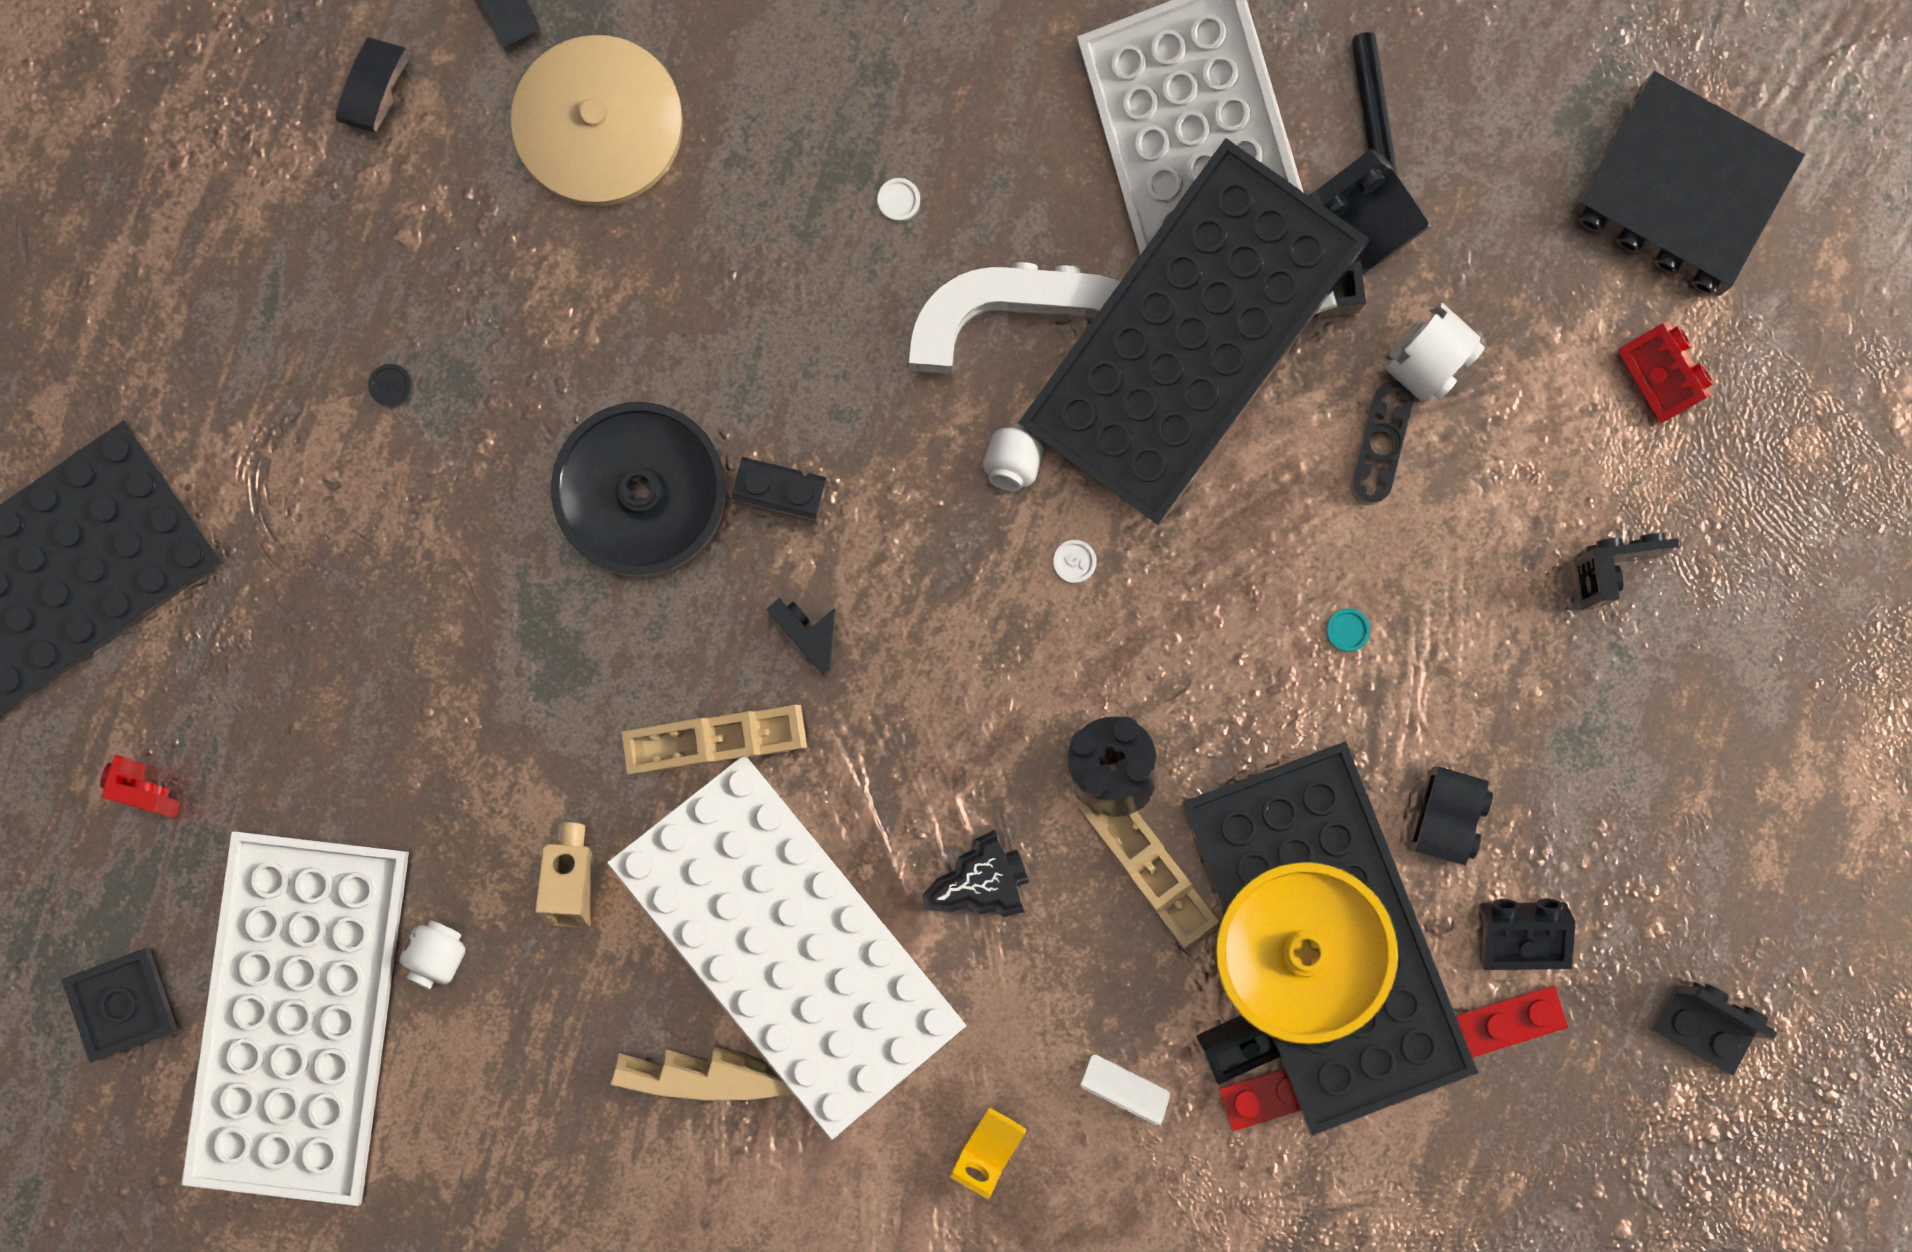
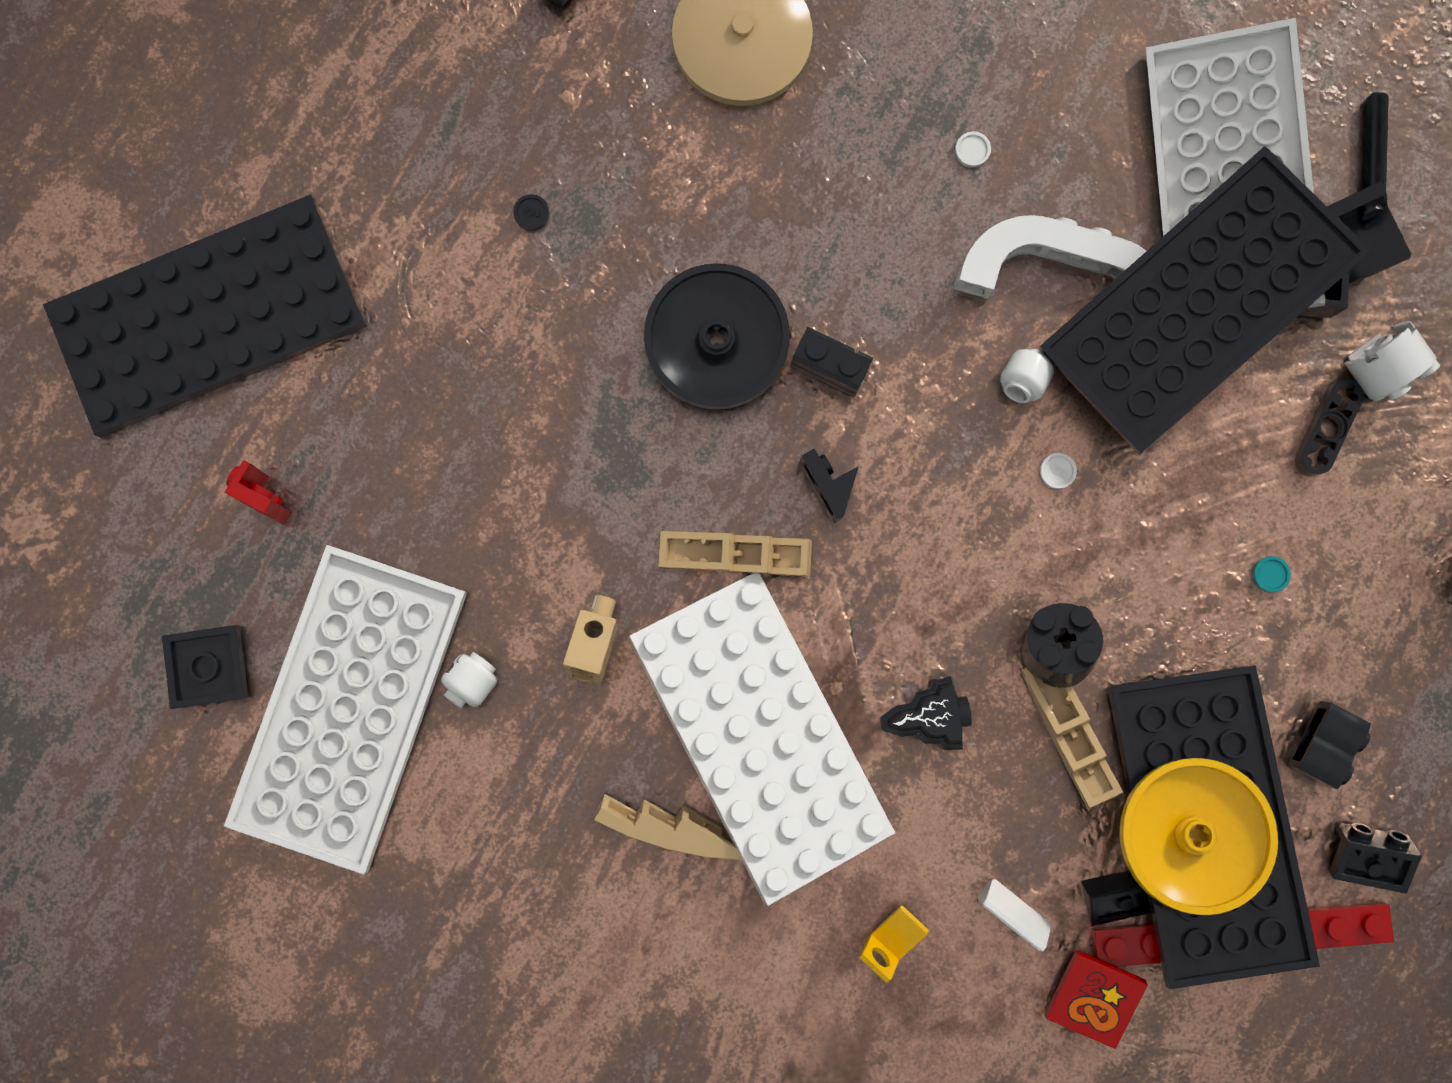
camera: 10 degrees right, 0 degrees up
none -> red tile [1045,949,1148,1049]

